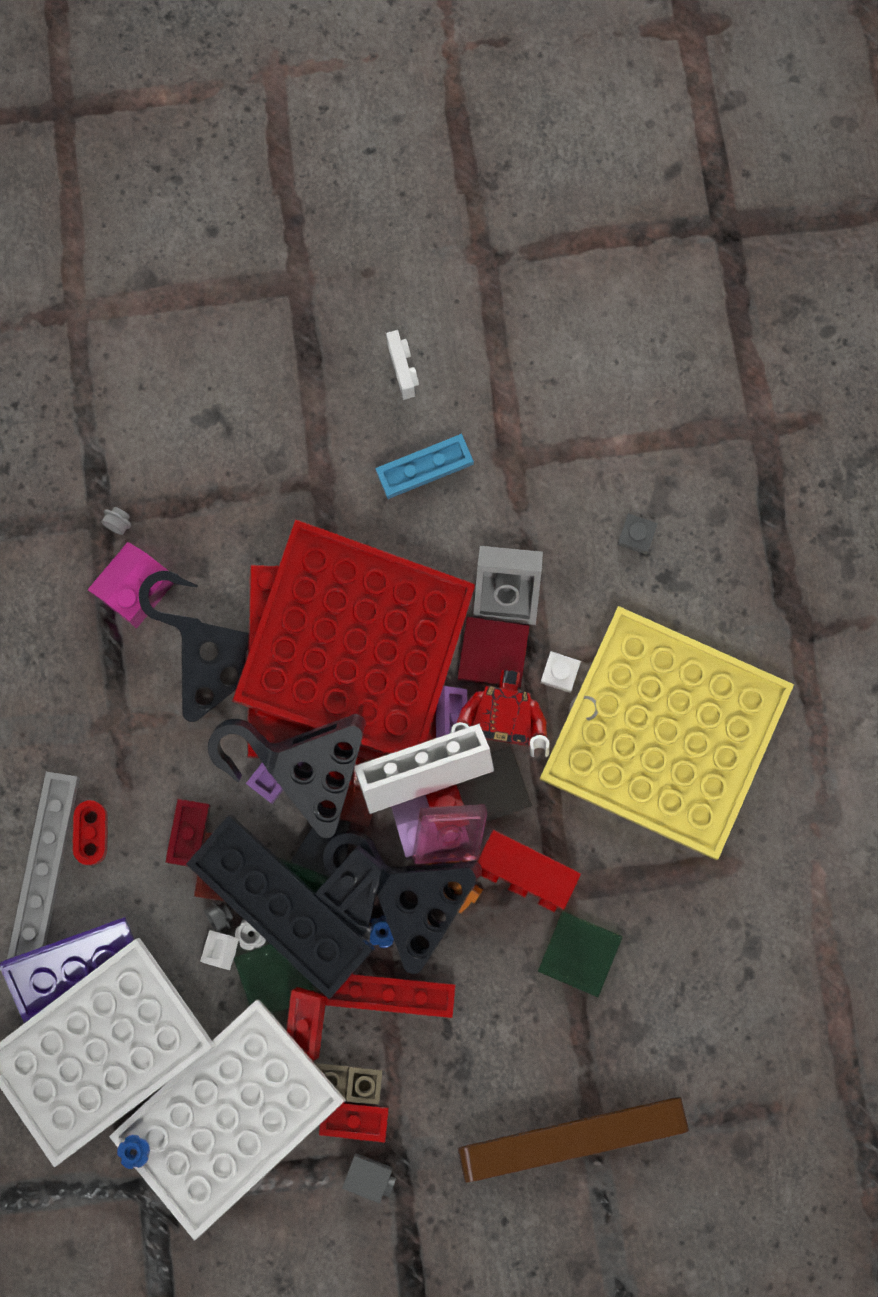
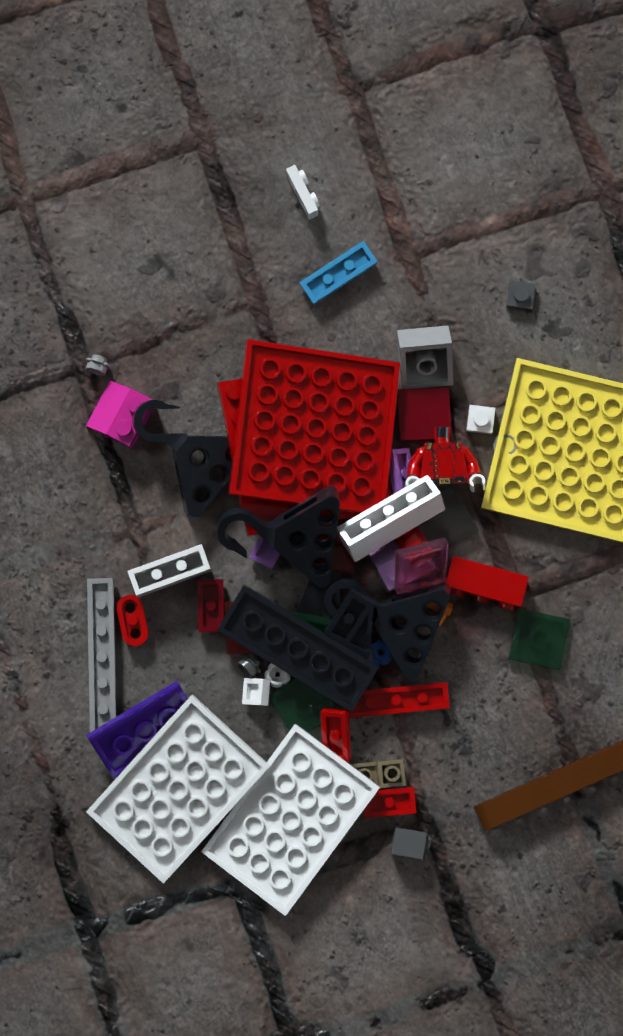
camera: 15 degrees left, 5 degrees up
blue plate [117,1135,150,1169] -> none
none -> white brick [127,544,212,598]

